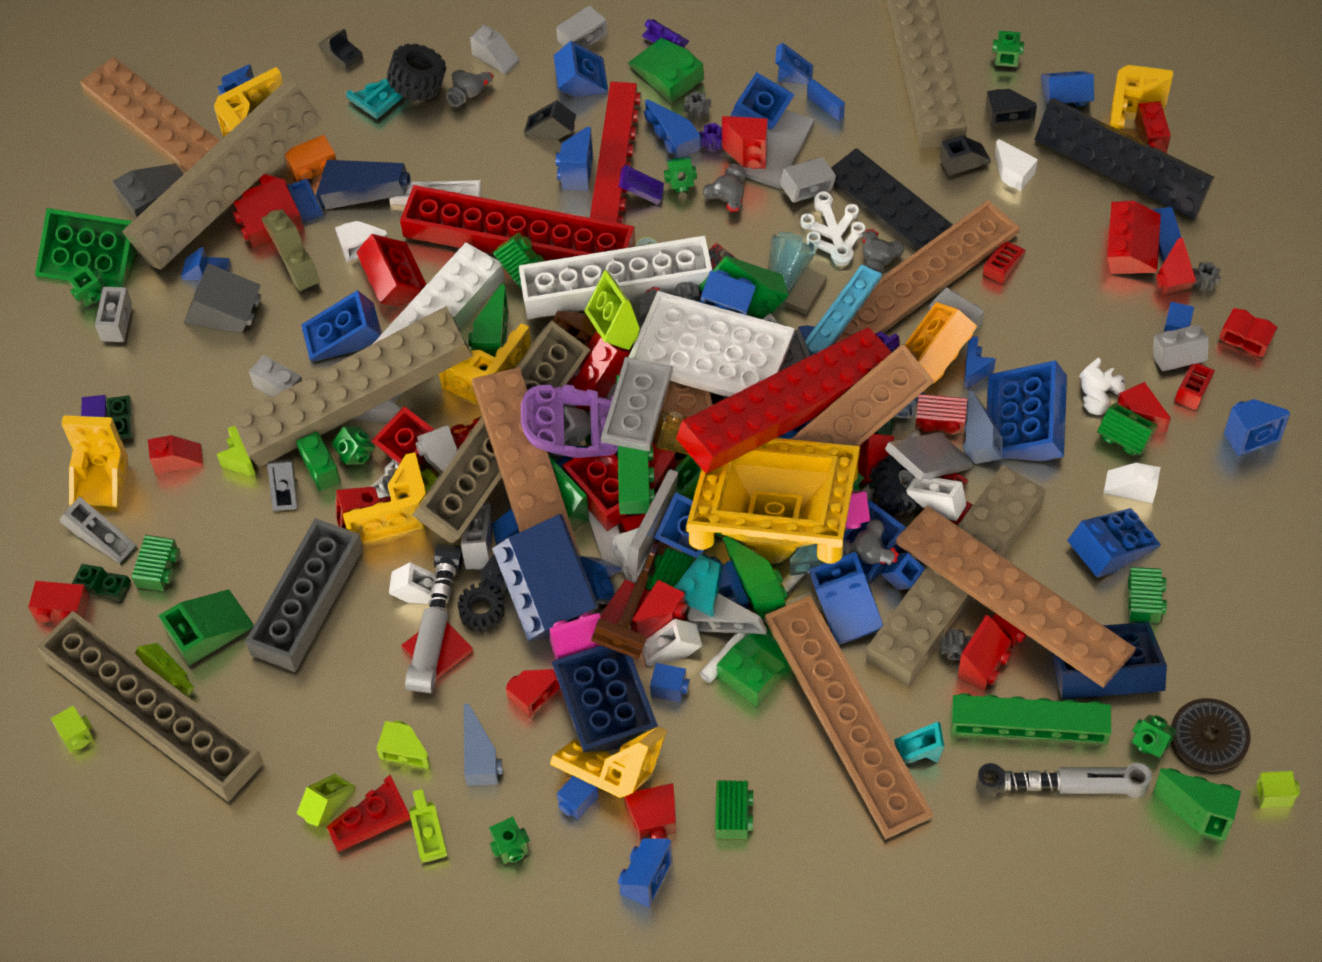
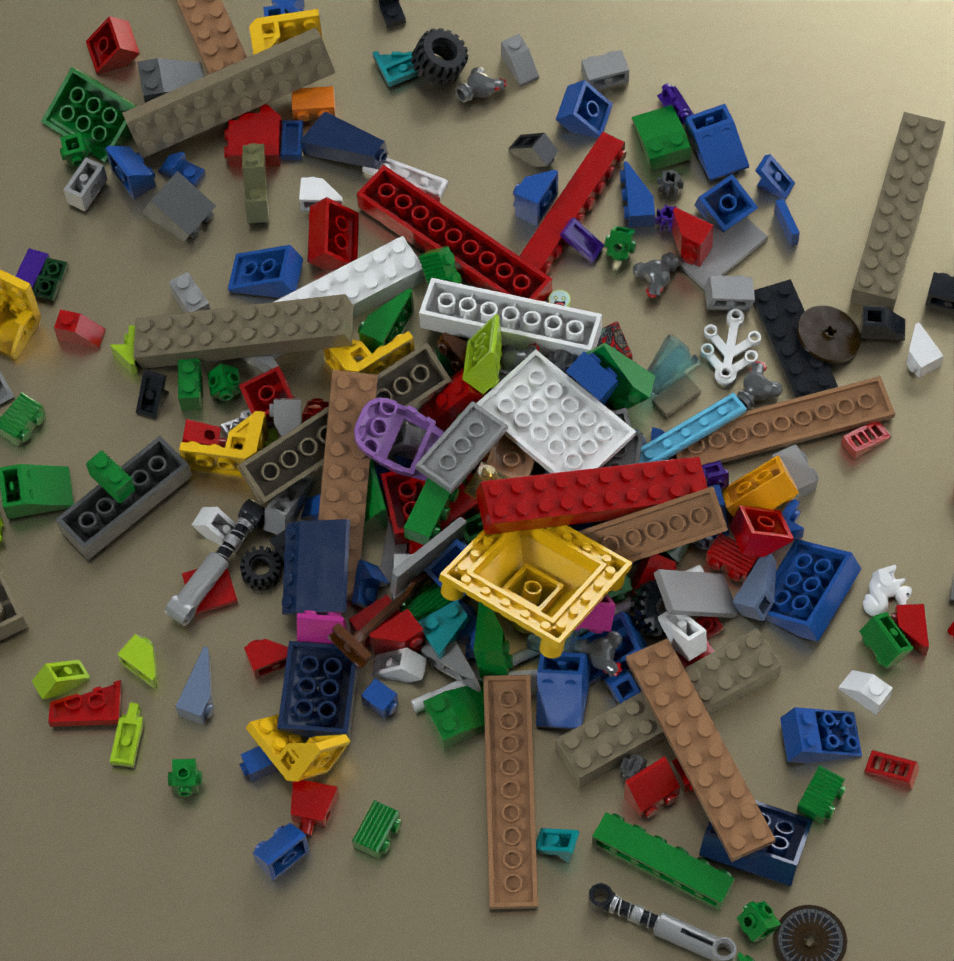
camera: 25 degrees right, 5 degrees up
none -> red slope [86,16,140,74]
none -> green brick [86,451,135,503]
none -> blue slope [106,146,156,200]
none -> blue slope [685,104,749,181]
none -> red slope [730,505,794,557]
none -> dark brown piece [797,306,861,363]
none -> red slope [864,750,919,789]

